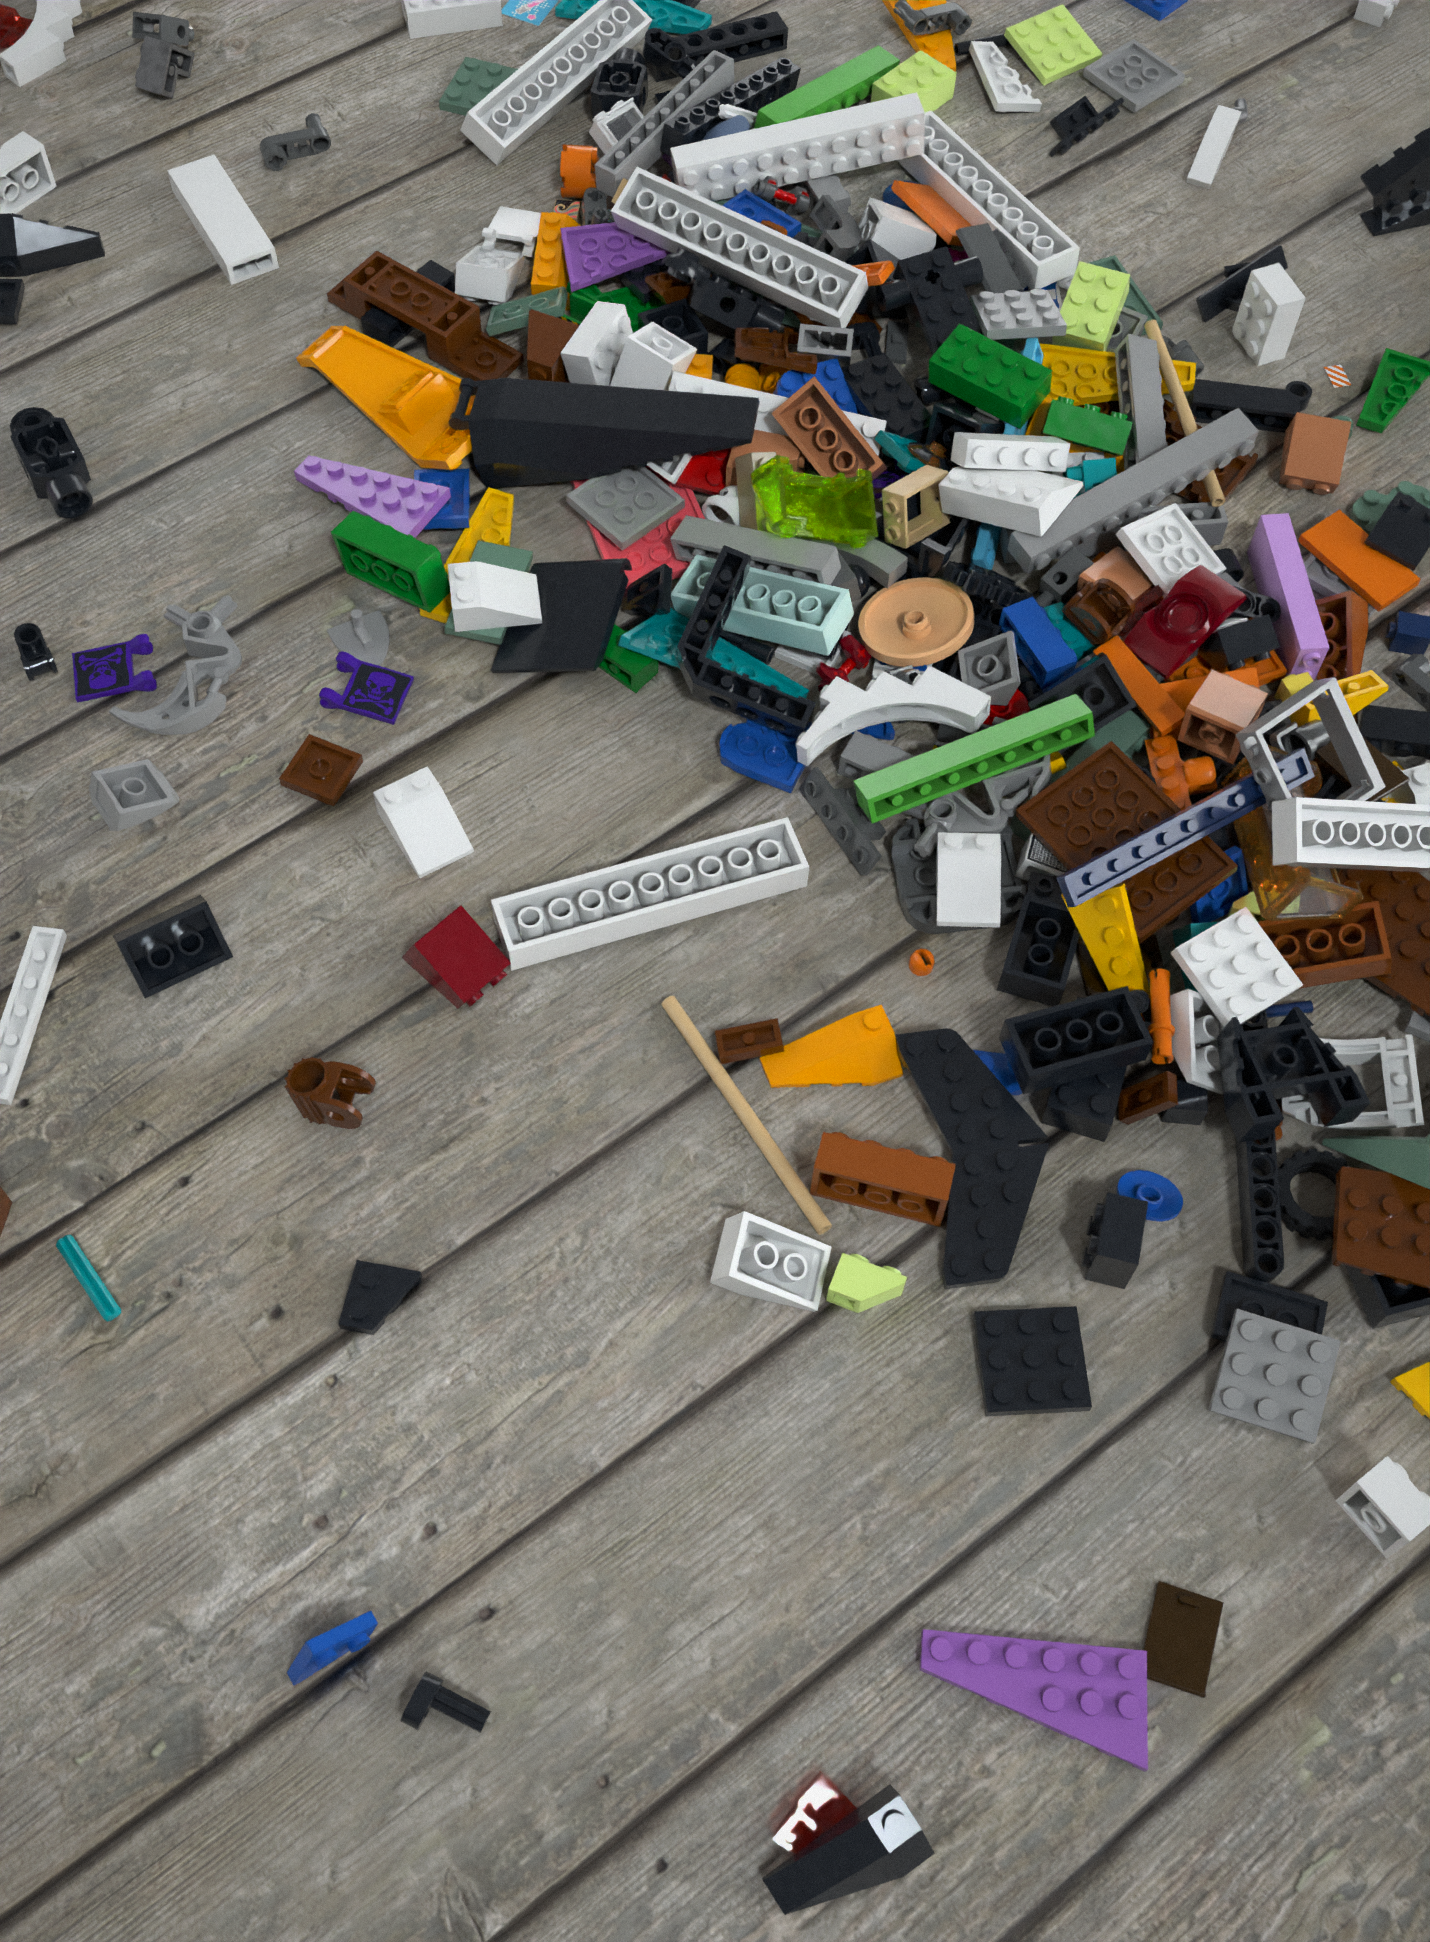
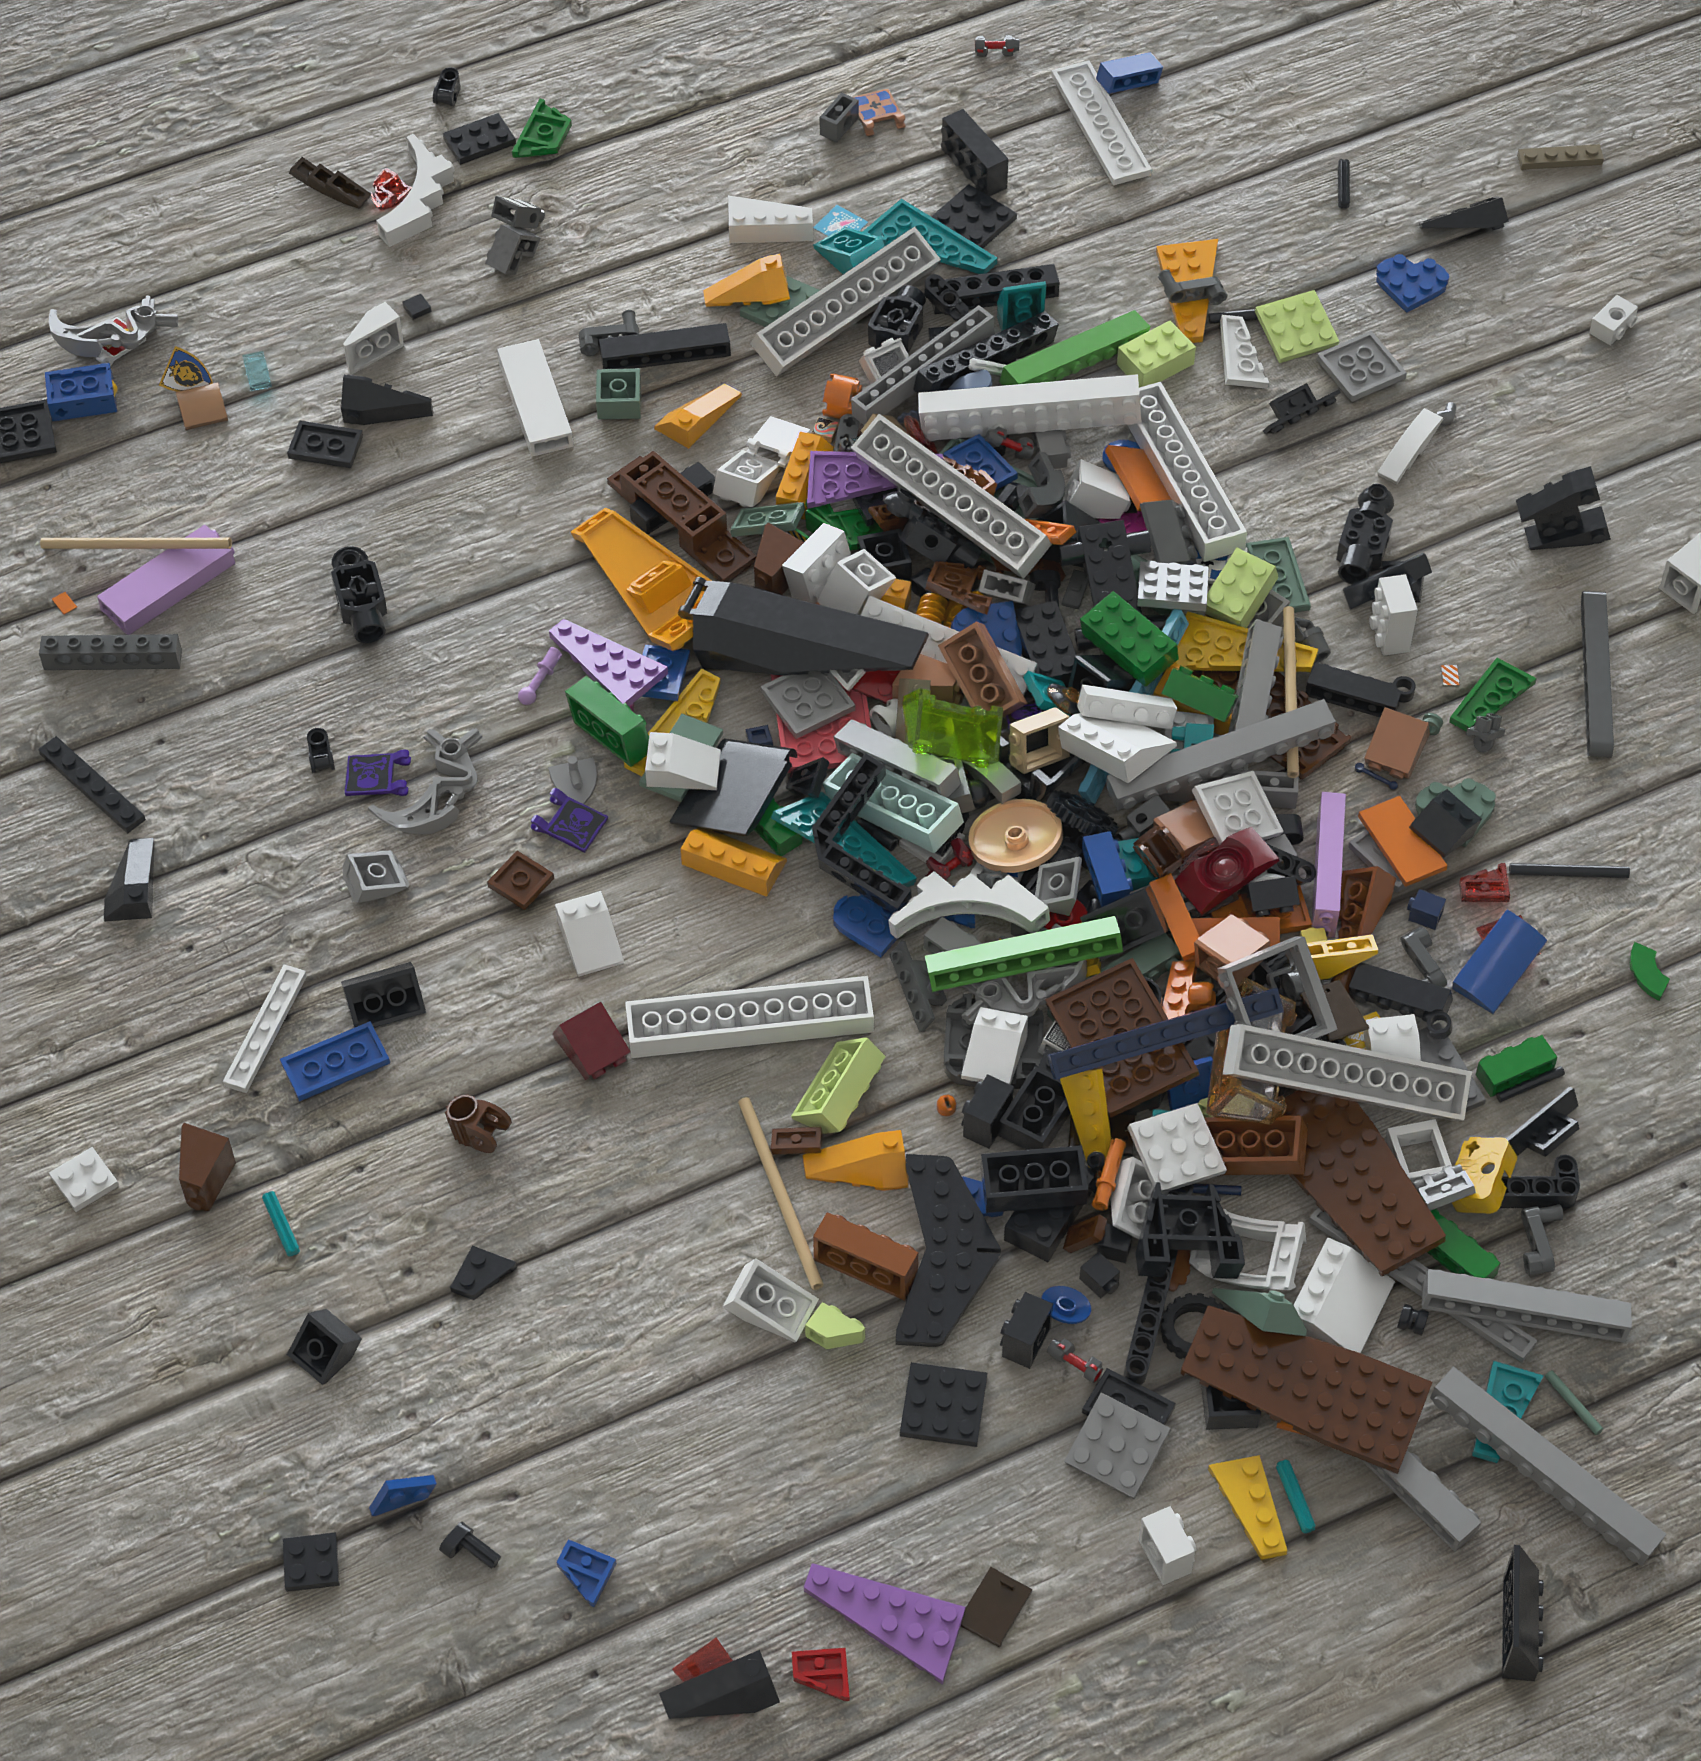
camera: 15 degrees right, 5 degrees down
none -> blue plate [280,1021,390,1102]
none -> black plate [283,1532,340,1592]
none -> black slope [286,1309,362,1385]
none -> black tile [402,294,432,320]
none -> lavender pin [518,647,562,705]
none -> blue wing [557,1539,617,1607]
none -> sand green brick [596,368,641,419]
none -> black brick [599,323,731,369]
none -> light orange wedge [654,383,742,449]
none -> light orange slope [680,828,787,897]
none -> light orange wedge [703,254,790,307]
none -> dark blue tile [745,725,773,746]
none -> yellowish green slope [791,1037,886,1134]
none -> red wing [792,1648,850,1701]
none -> teal slope [813,227,885,275]
none -> black brick [961,1074,1014,1149]
none -> teal slope [997,281,1046,331]
none -> dark grey piece [1047,1338,1103,1383]
none -> black brick [1079,1252,1120,1299]
none -> black brick [1336,483,1394,585]
none -> dark blue hinge [1355,763,1398,790]
none -> dark grey hips [1466,713,1506,752]

